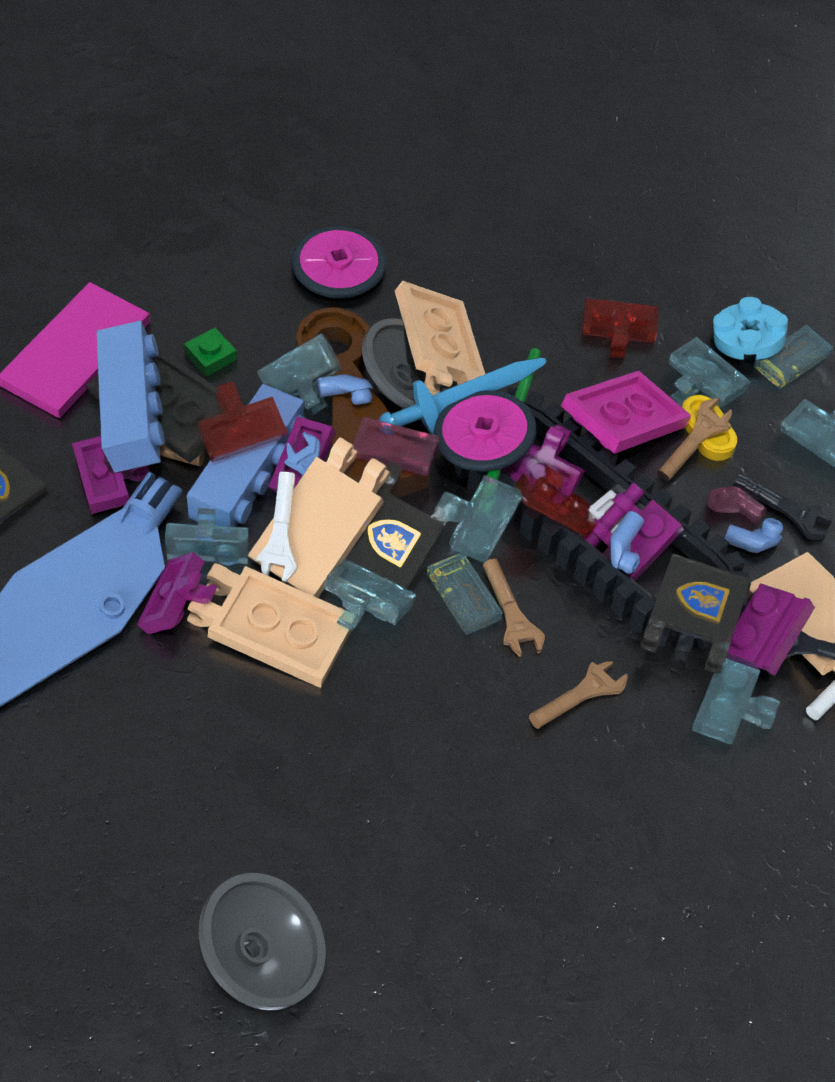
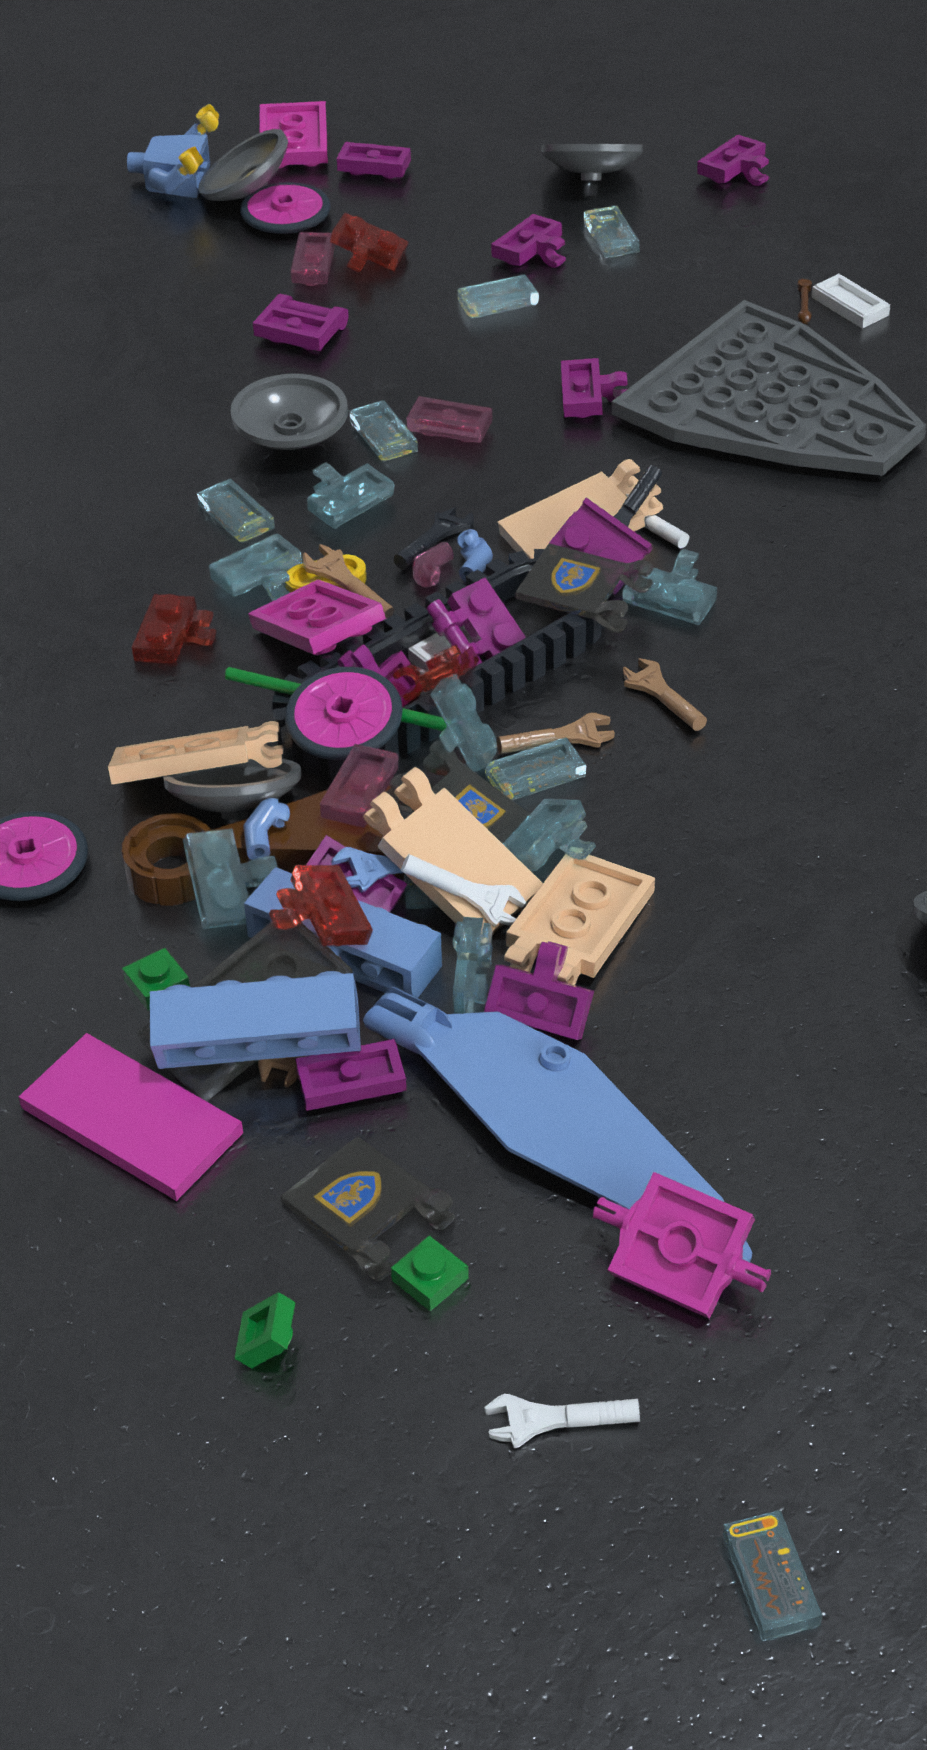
camera: 80 degrees left, 10 degrees down
dark azure sword [379,358,546,436] -> none
medium blue arm [610,511,644,574] -> none
medium azure plate [713,297,788,360] -> none

